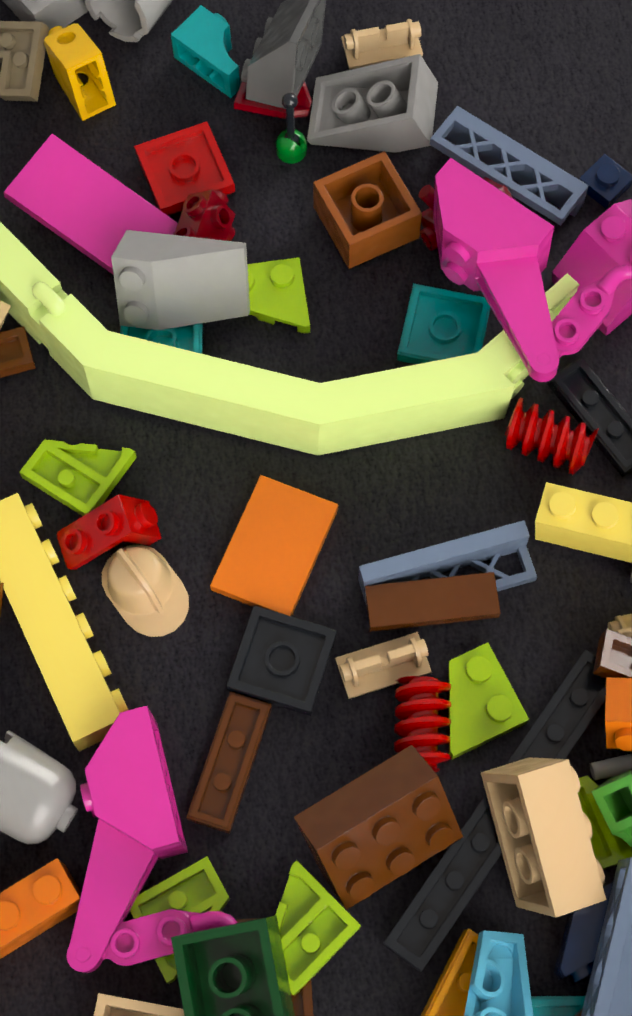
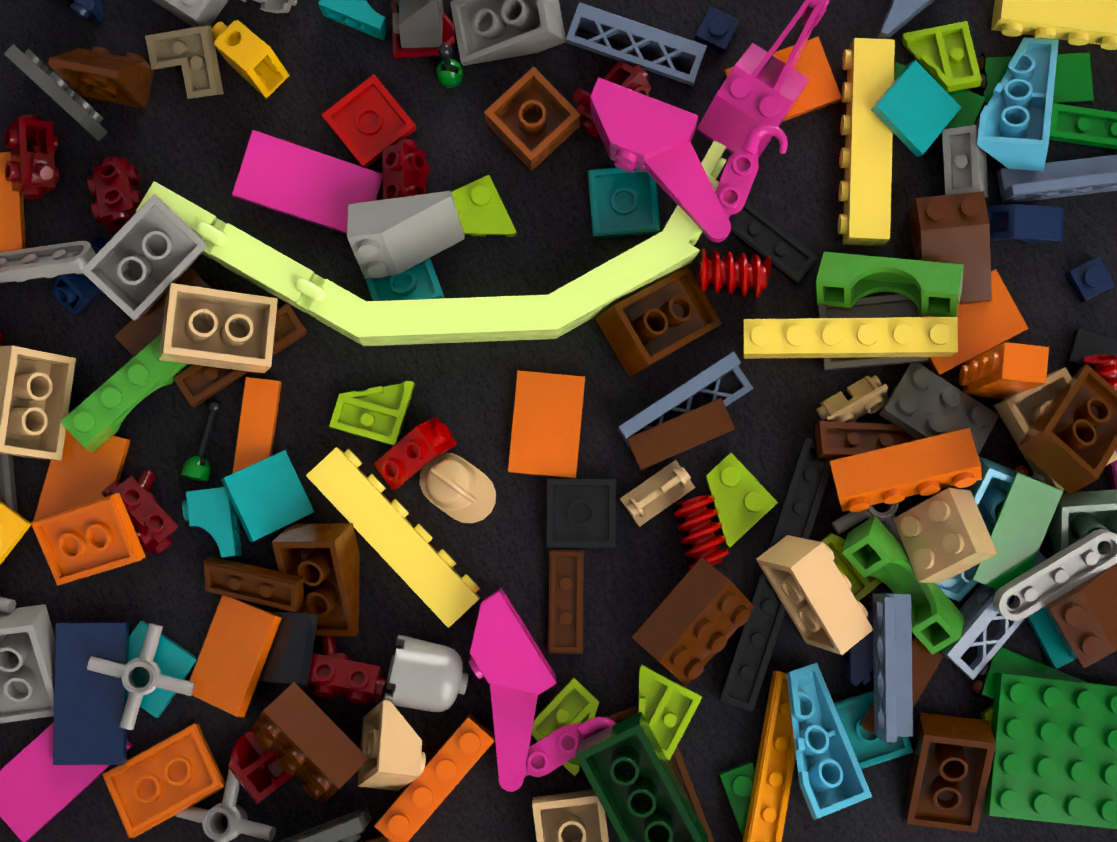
camera: 20 degrees left, 15 degrees up
none -> reddish brown slope [595,266,722,378]

